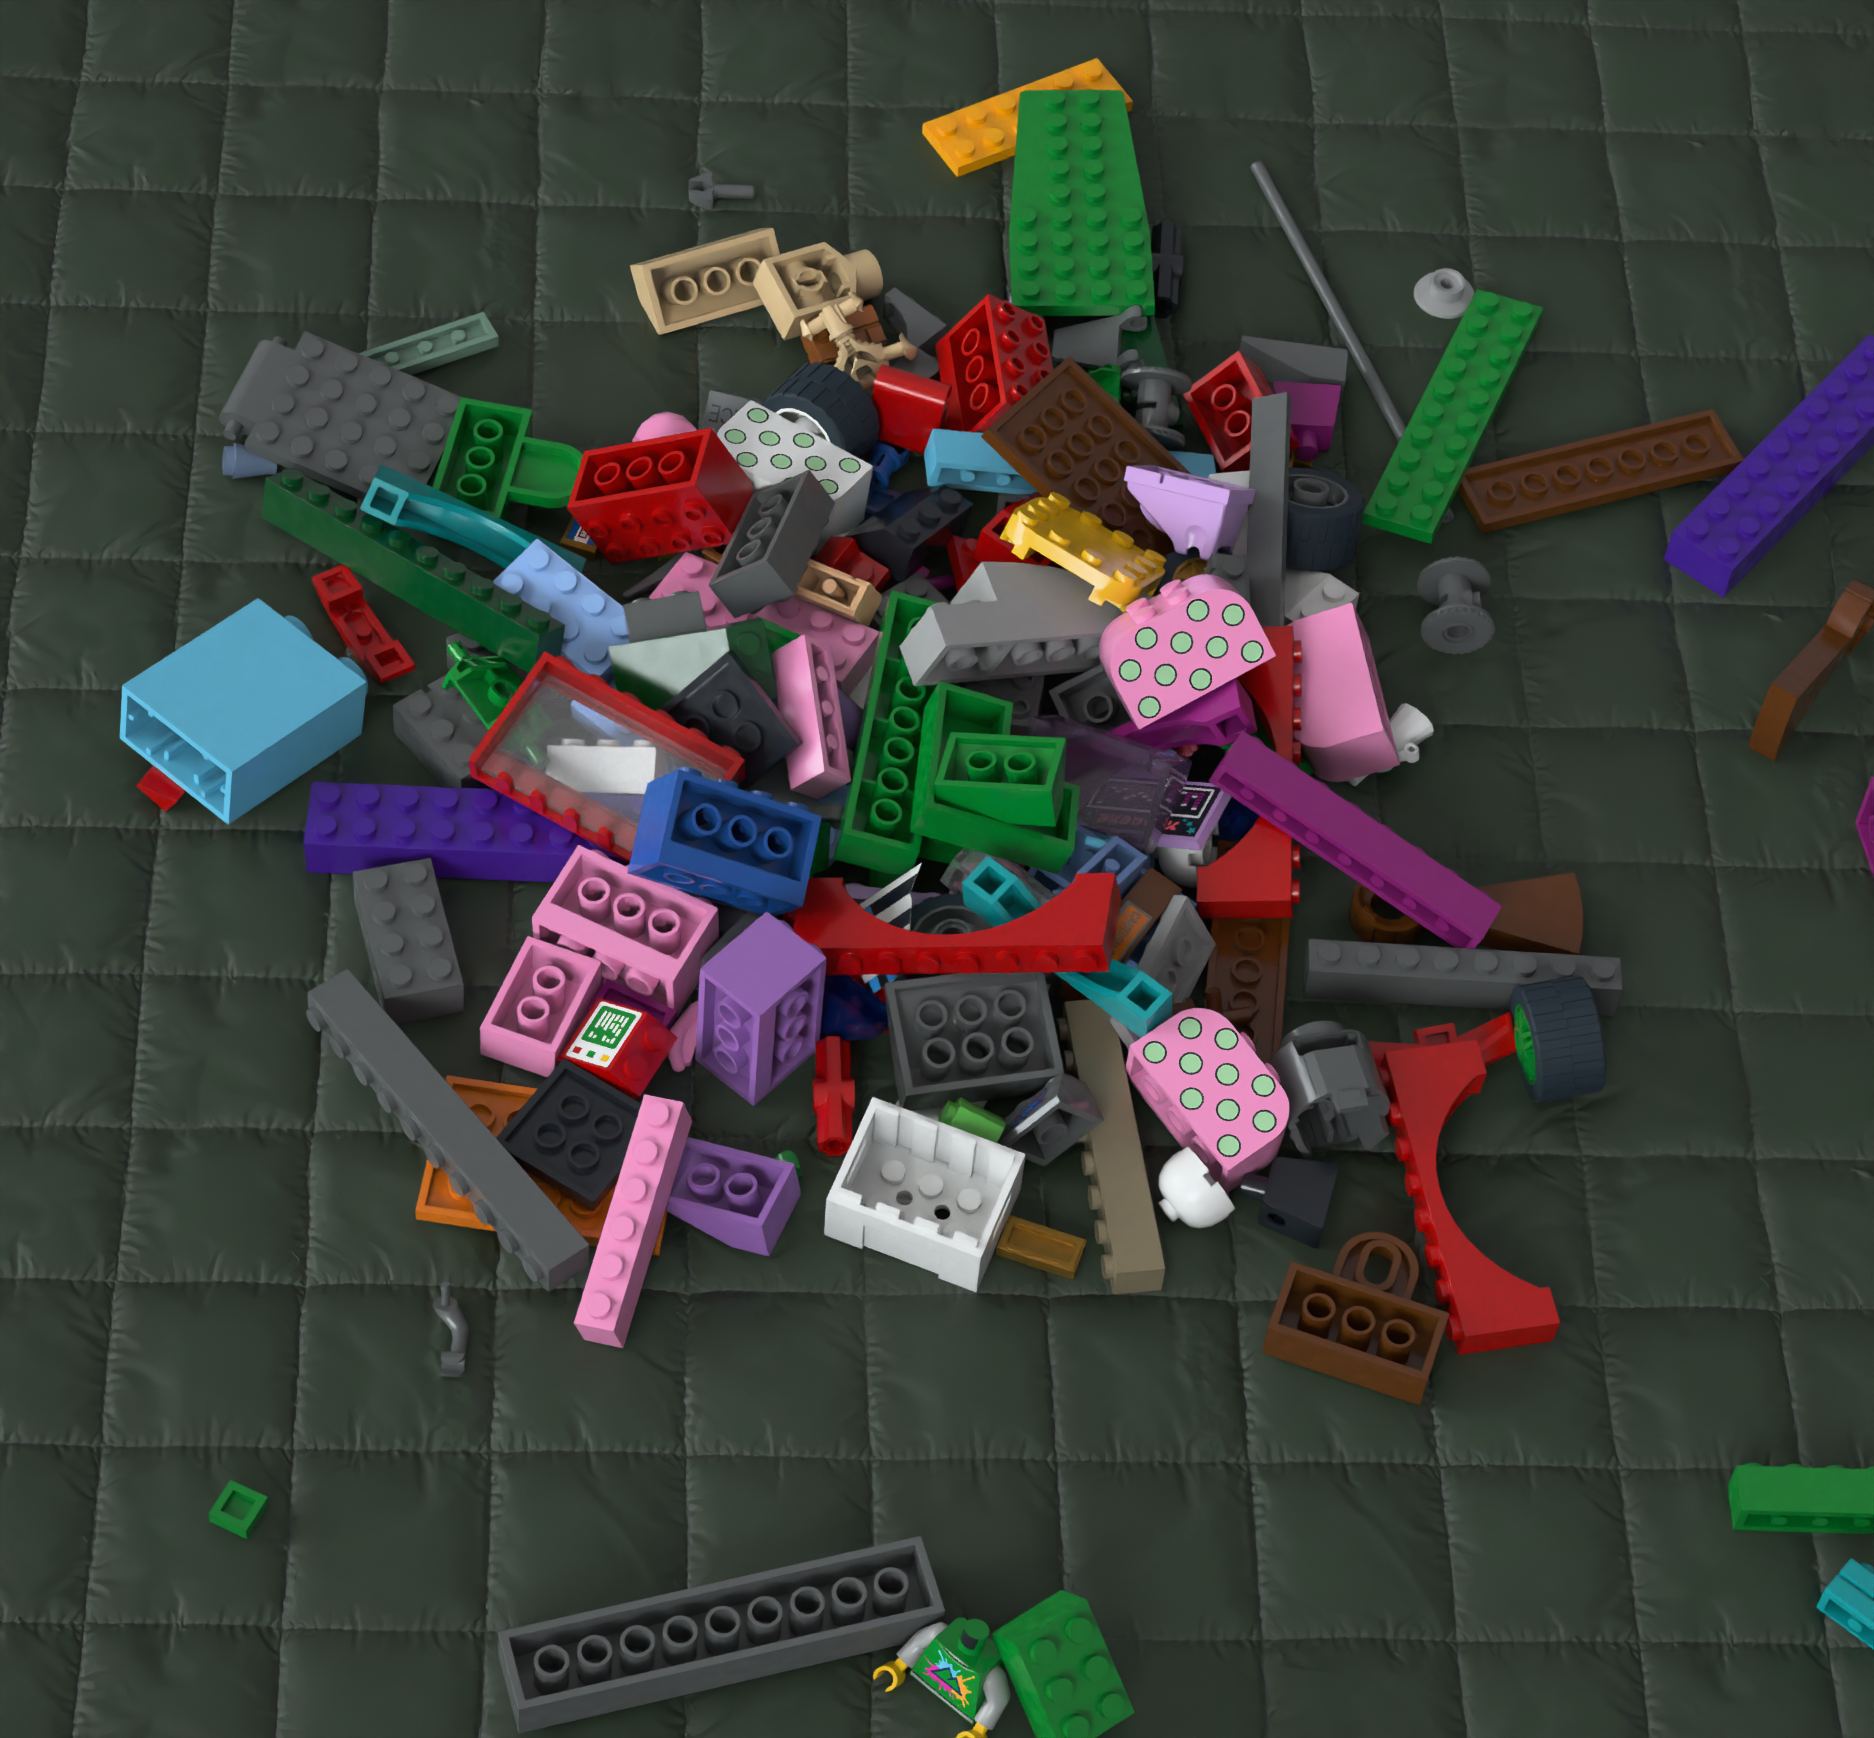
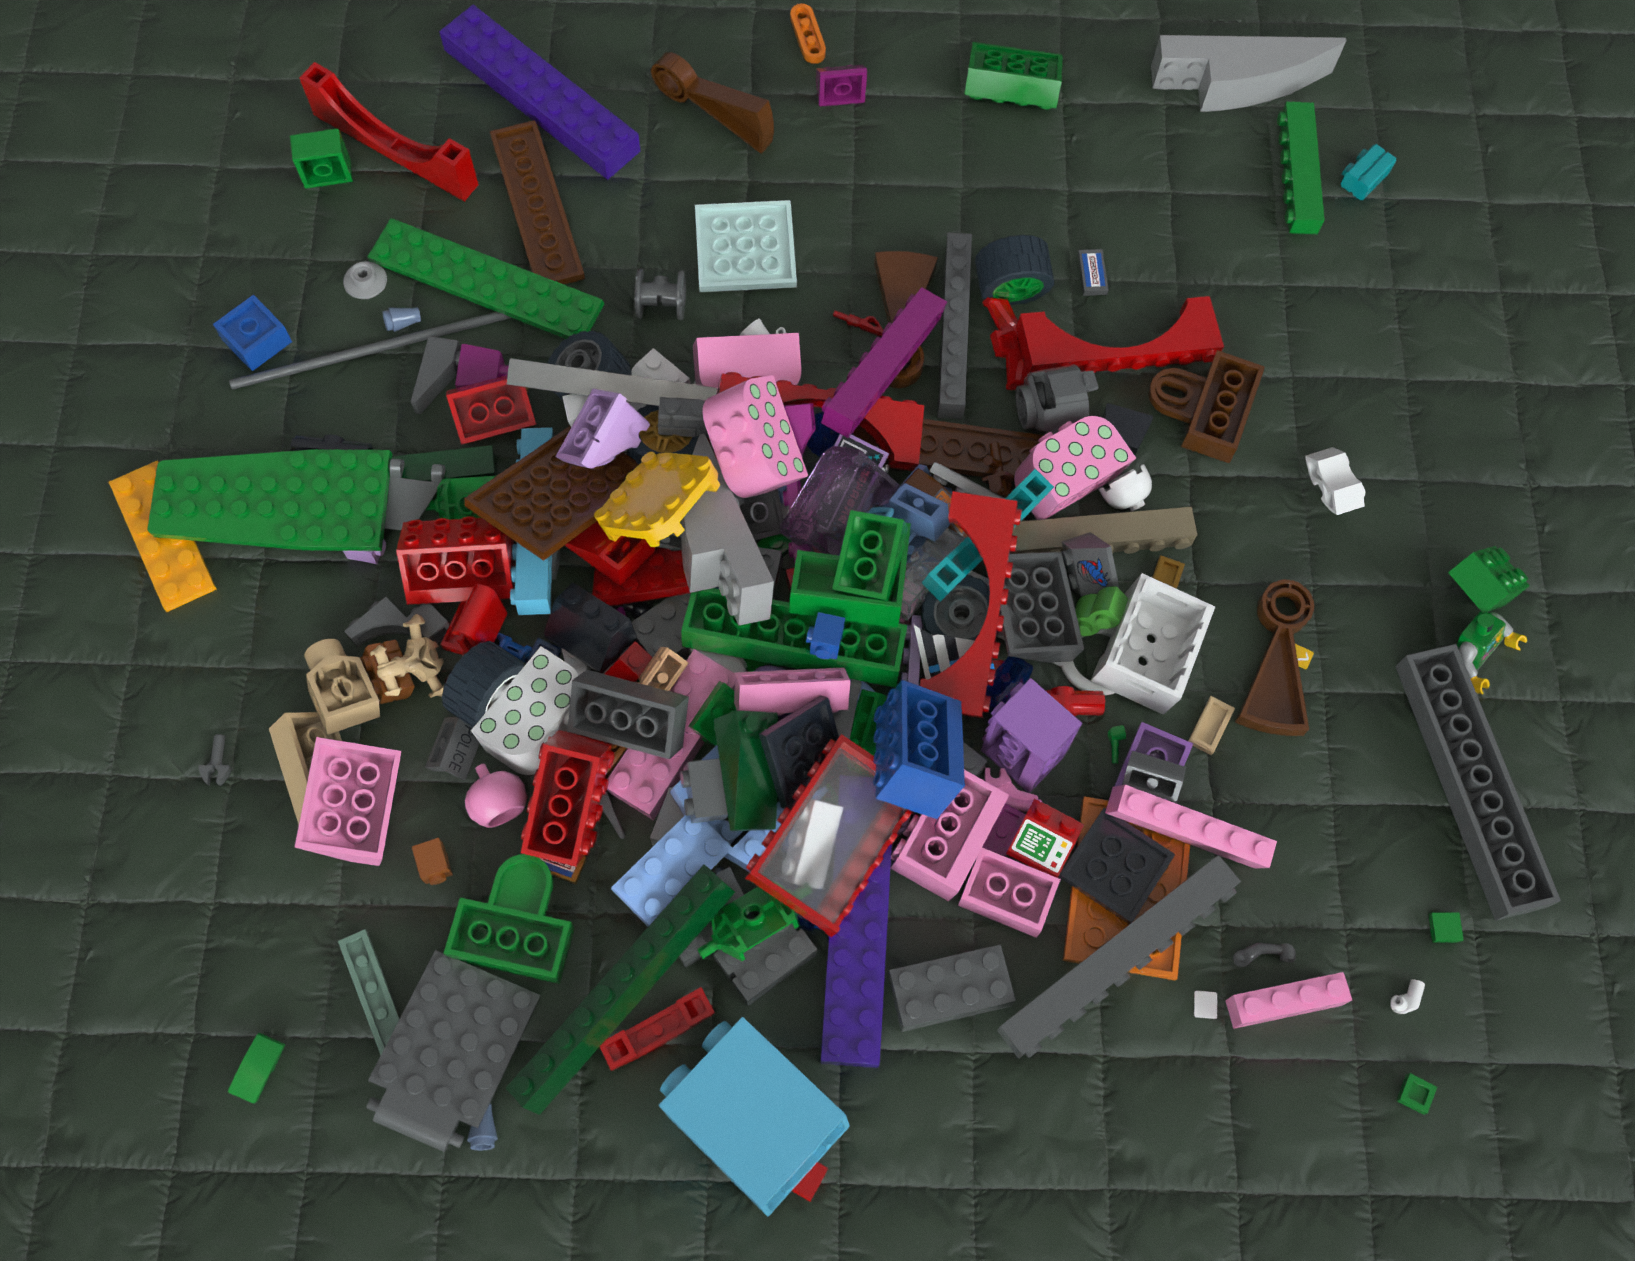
camera: 85 degrees left, 15 degrees up
teal arch [360,464,586,573] -> none
dark grey hose [1120,366,1192,451] -> none
none -> blue container [213,295,292,371]
none -> green slope [228,1033,285,1104]
none -> green brick [290,128,353,189]
none -> bright pink slope [295,737,401,866]
none -> red arch [299,62,479,201]
none -> sand blue cone [382,307,421,332]
none -> dark orange brick [412,838,453,885]
none -> light aqua plate [695,200,797,292]
none -> blue brick [806,612,845,660]
none -> red hand [833,311,884,336]
none -> tile [1077,249,1108,296]
none -> dark grey brick [1122,751,1186,803]
none -> tan tile [1188,696,1235,756]
none -> white sticker [1194,991,1217,1019]
none -> bright pink brick [1225,972,1352,1029]
none -> reddish brown piece [1235,579,1314,736]
none -> yellow sticker [1295,644,1314,669]
none -> white brick [1305,447,1365,515]
none -> white arm [1390,979,1425,1014]
none -> green tile [1428,913,1464,942]

